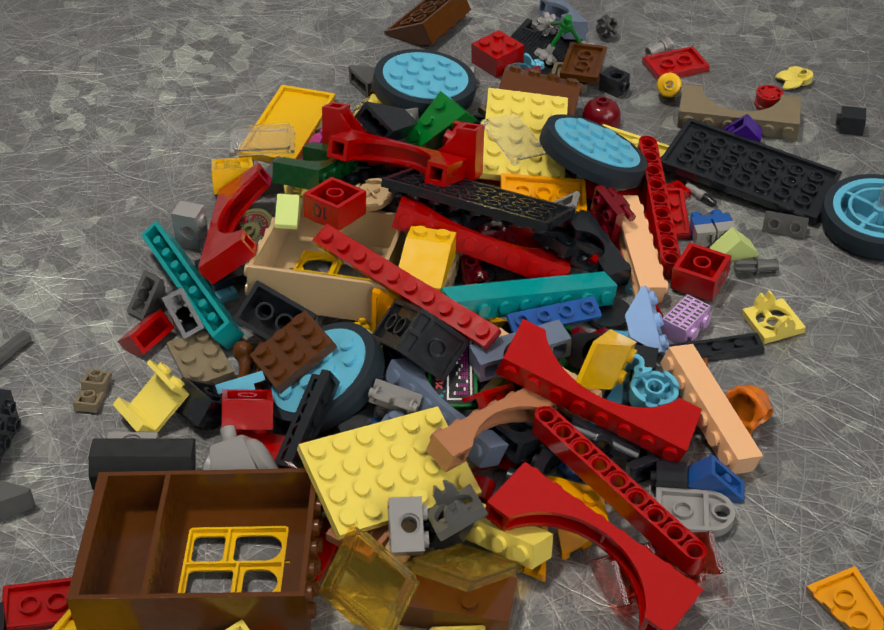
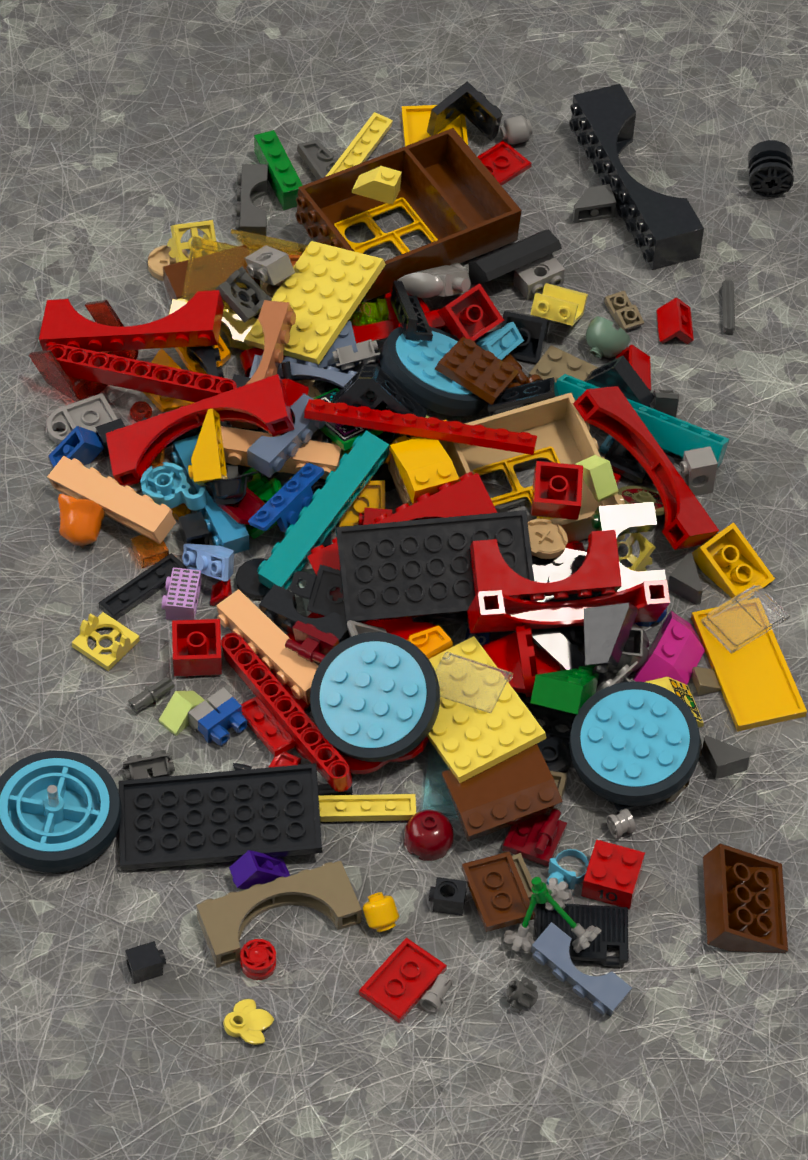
camera: 145 degrees right, 10 degrees up
none -> light yellow slope [352,166,402,205]
none -> sand green cylinder [586,316,631,358]
none -> red panel [656,297,694,344]

